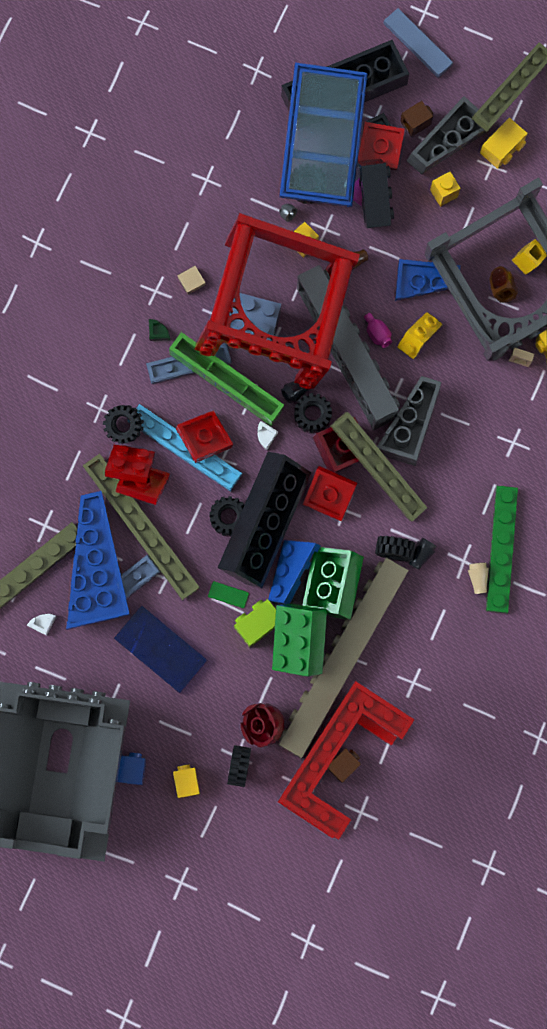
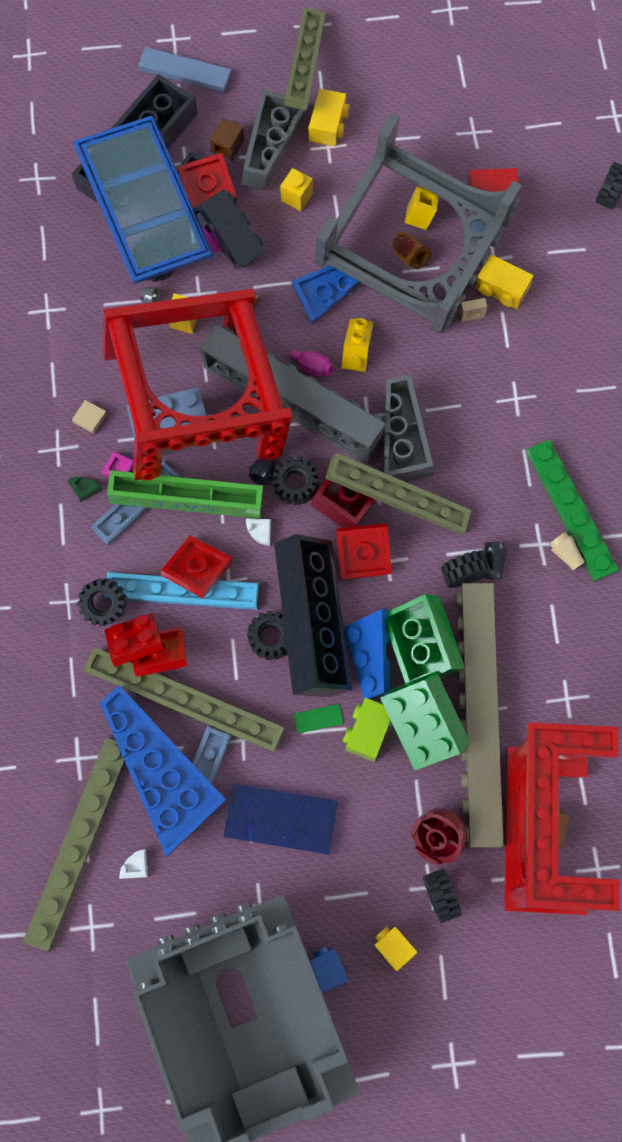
camera: 25 degrees left, 5 degrees down
none -> dark pink tile [102,451,133,477]

